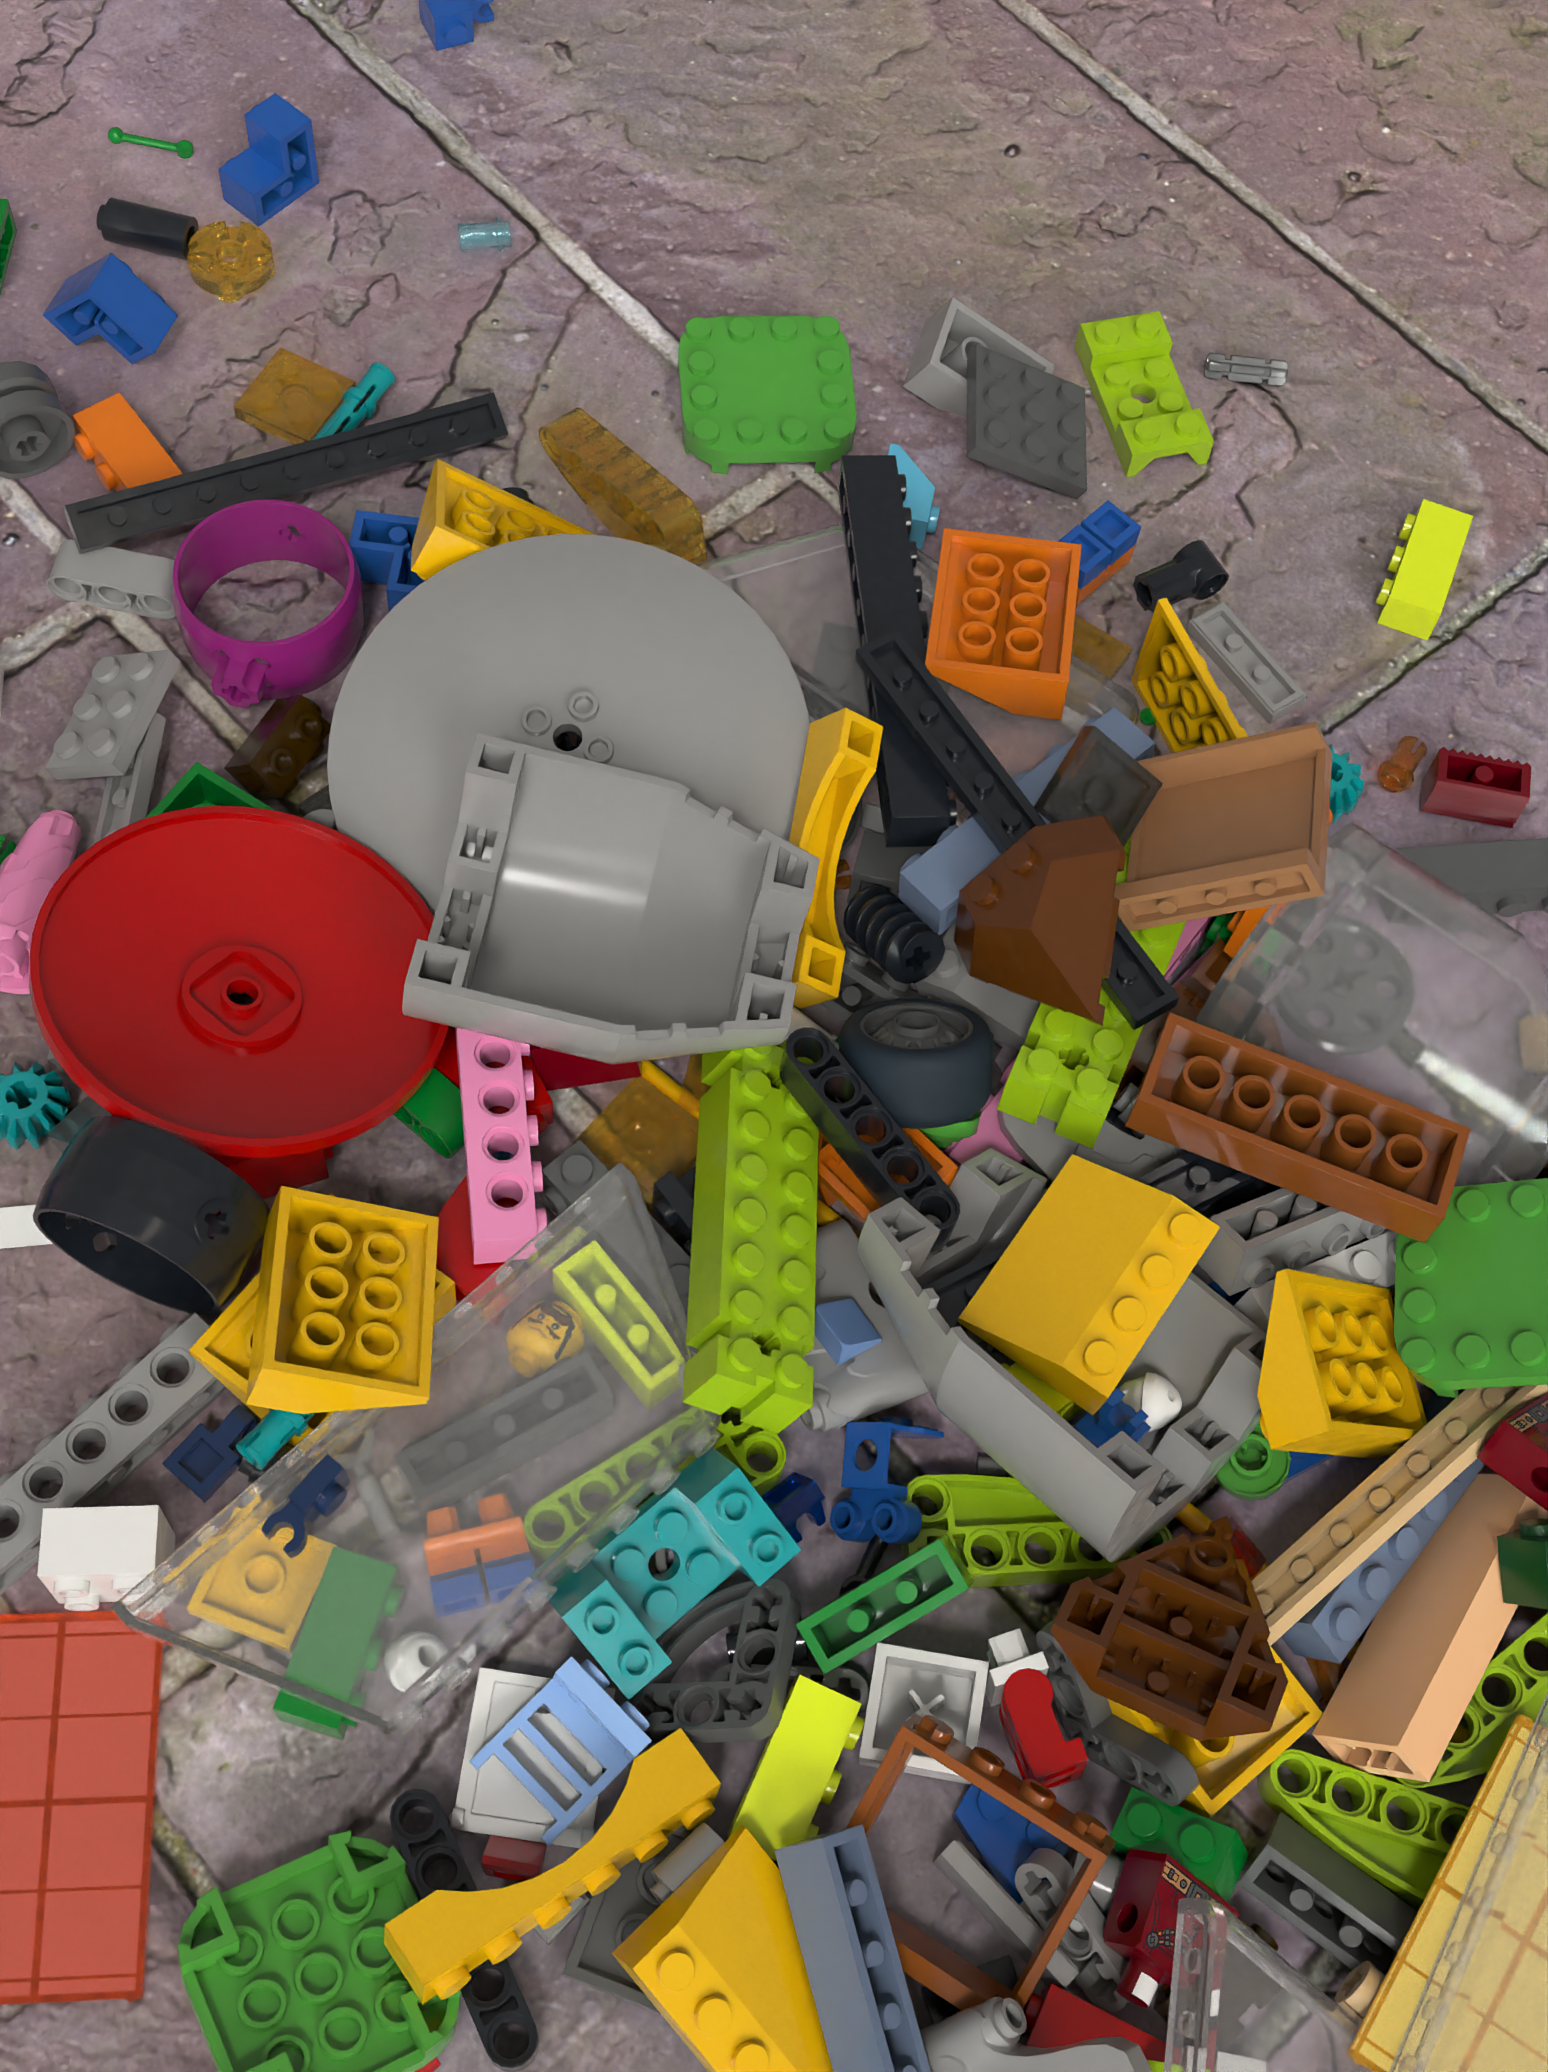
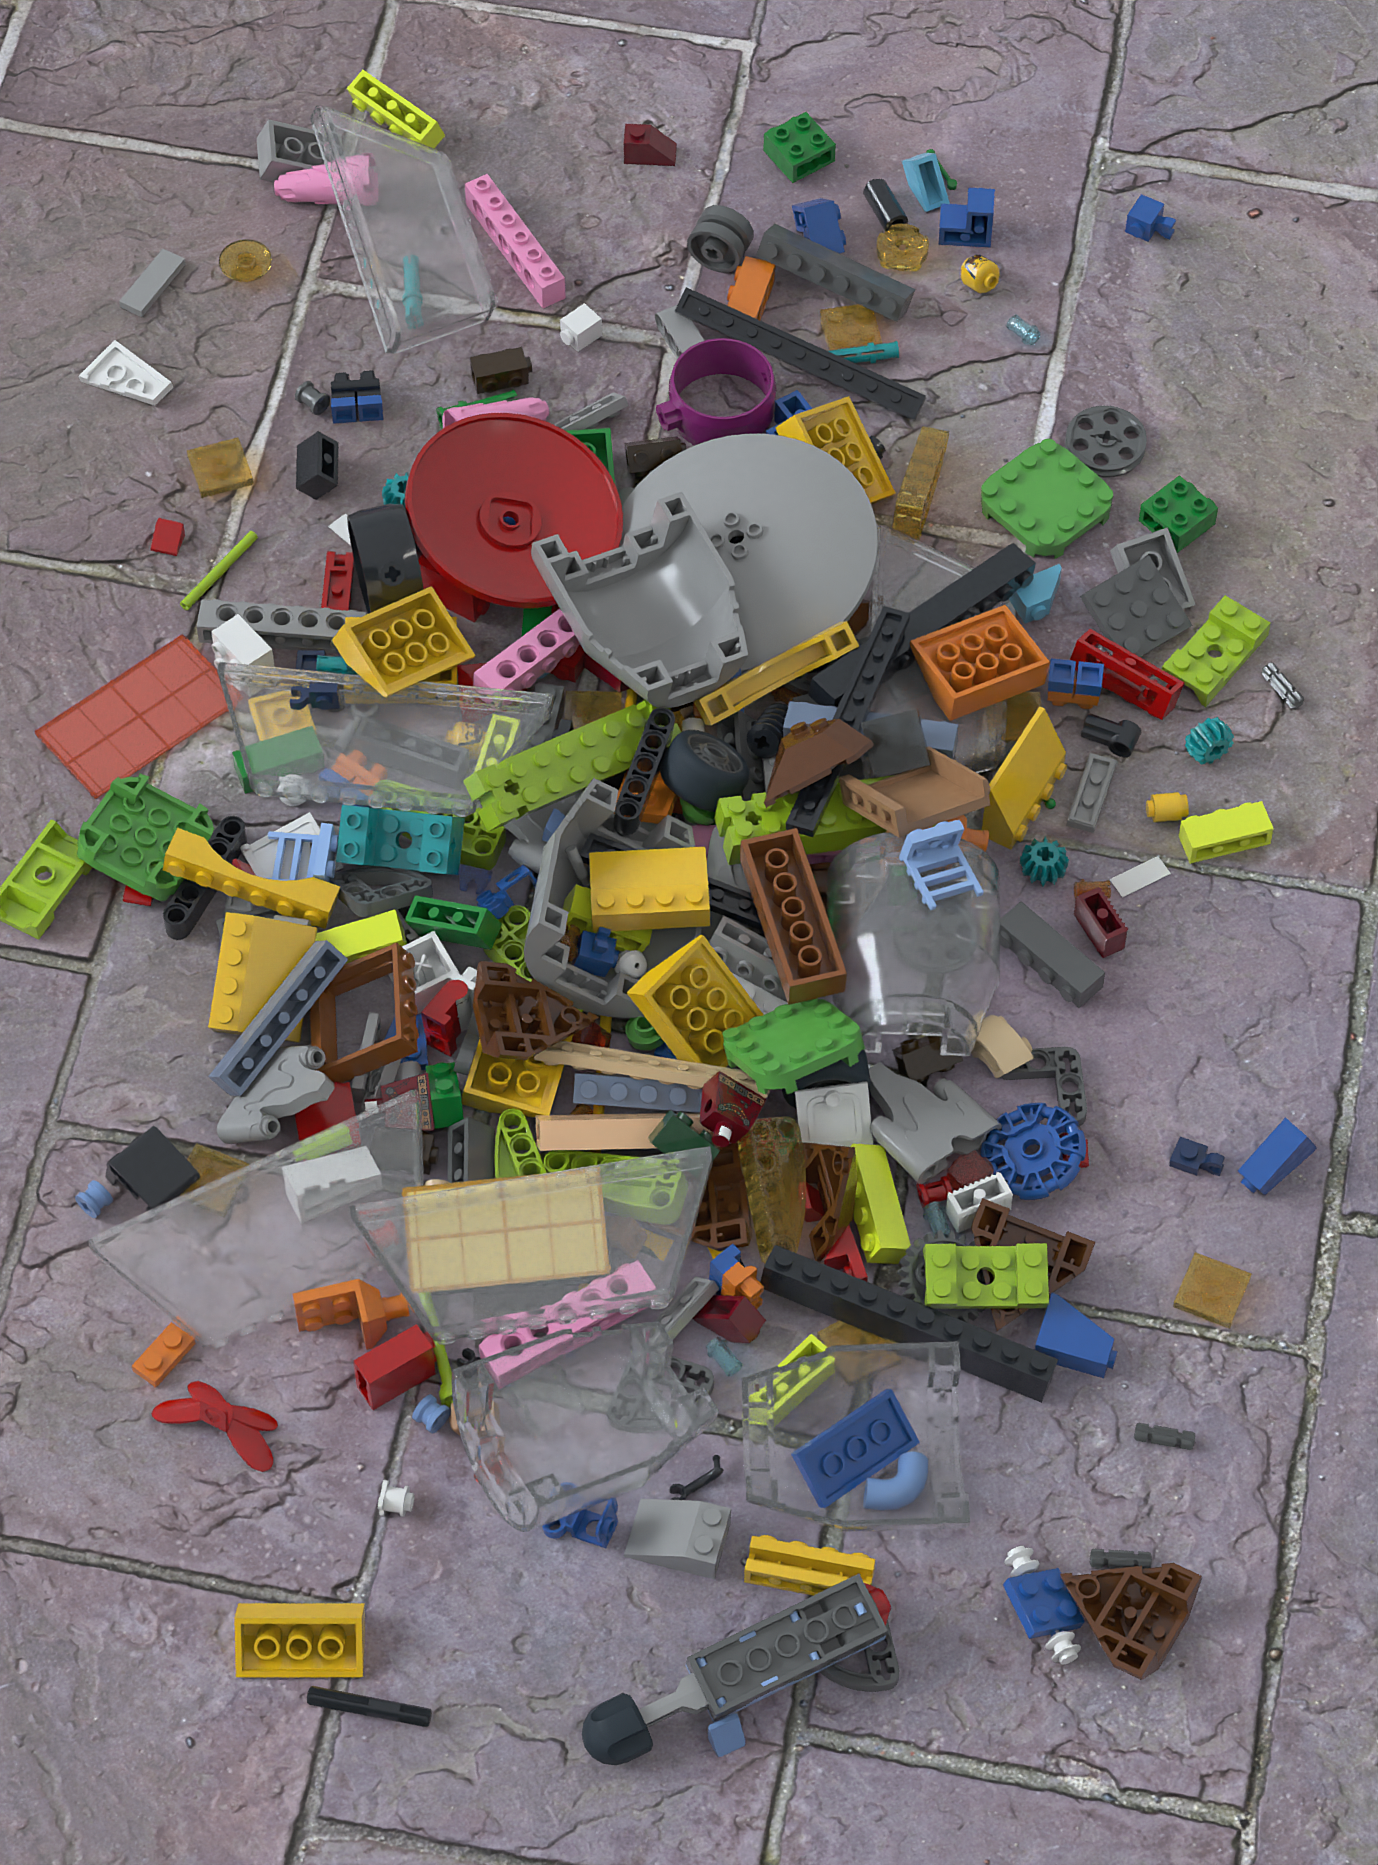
camera: 60 degrees right, 5 degrees down
light grey plate [45,650,181,780] -> none
none -> red plate [321,551,355,611]
none -> dark grey brick [756,224,916,322]
none -> light blue plate [899,819,984,911]
none -> medium azure slope [902,153,950,212]
none -> yellow head [961,255,1000,293]
none -> dark grey wedge [1065,406,1147,477]
none -> red brick [1070,629,1184,720]
none -> white sticker [1110,856,1171,898]
none -> green brick [1138,475,1218,553]
none -> yellow brick [1146,792,1189,823]
none -> teal gear [1185,717,1234,765]

